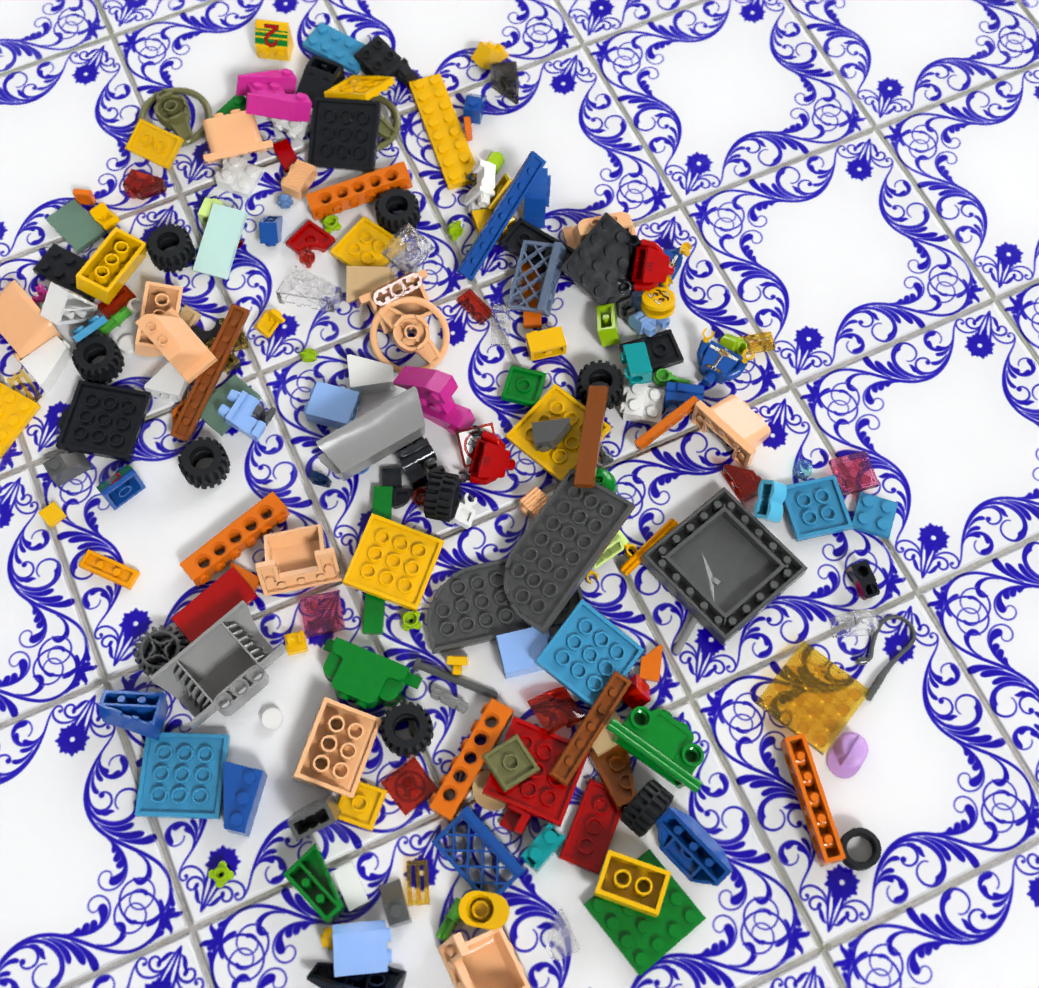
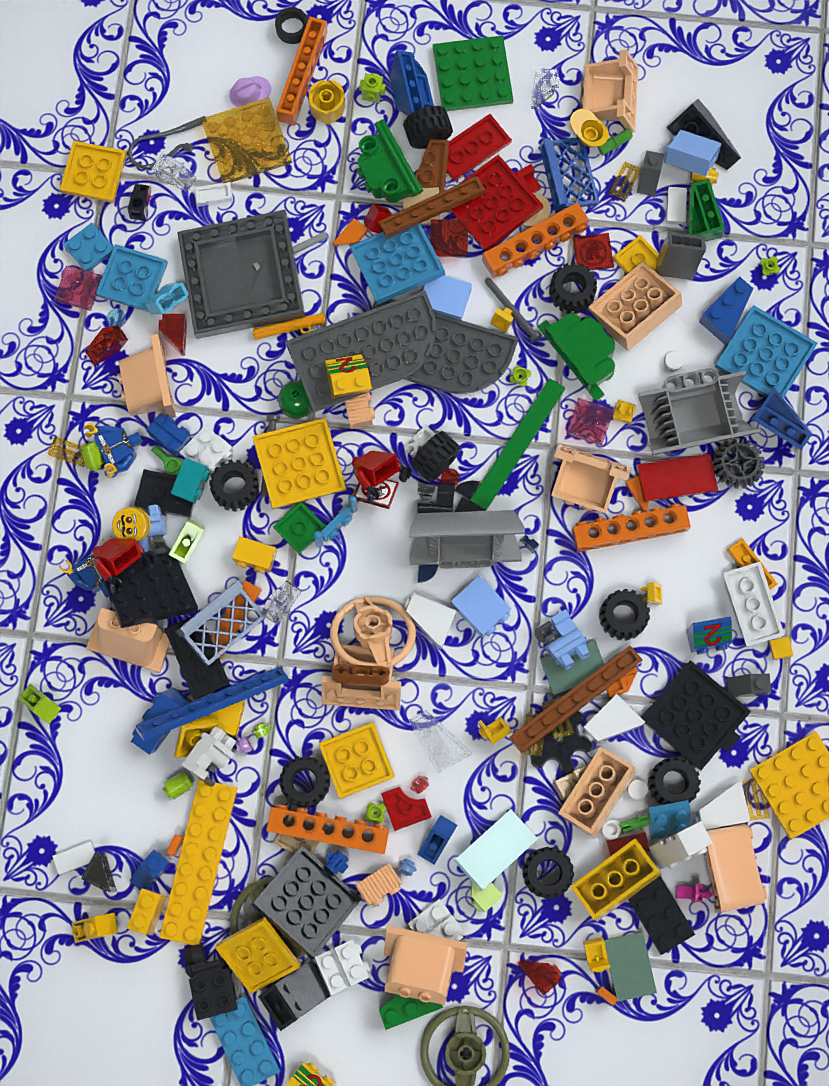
camera: 150 degrees left, 10 degrees up
yellow tile [125,118,184,170] -> none
light nougat windscreen [135,307,218,384] -> none
dark pink wedge [236,69,312,122] -> none
red tile [273,139,298,173] -> none
lime plate [299,349,319,362] -> none
yellow plate [342,513,444,612] -> none
tan slope [346,266,394,303] -> none
clear brick [381,223,435,275] -> none
dark pink wedge [393,366,476,435] -> none
light grey axle [430,687,469,714] -> none
clear red tile [457,289,494,325] -> none
olive plate [481,734,540,793] -> none
teal brick [521,823,566,873] -> none
dark grey slope [532,418,571,452] -> none
dark orange tile [574,385,609,488] -> none
yellow brick [594,850,671,918] -> none
orange tile [634,395,699,450] -> none
none -> lime slope [18,684,62,724]
none -> white tile [52,841,98,875]
none -> yellow plate [60,140,127,203]
none -> clear red slope [85,325,128,366]
none -> yellow brick [127,889,168,935]
none -> white tile [194,182,233,207]
none -> lavender plate [236,736,253,755]
none -> yellow brick [308,80,346,124]
none -> dark azure plate [314,496,358,548]
none -> yellow slope [324,354,372,398]
none -> blue gear [325,850,349,875]
none -> lime brick [359,73,386,103]
none -> yellow tile [640,582,663,605]
none -> white plate [723,562,785,647]

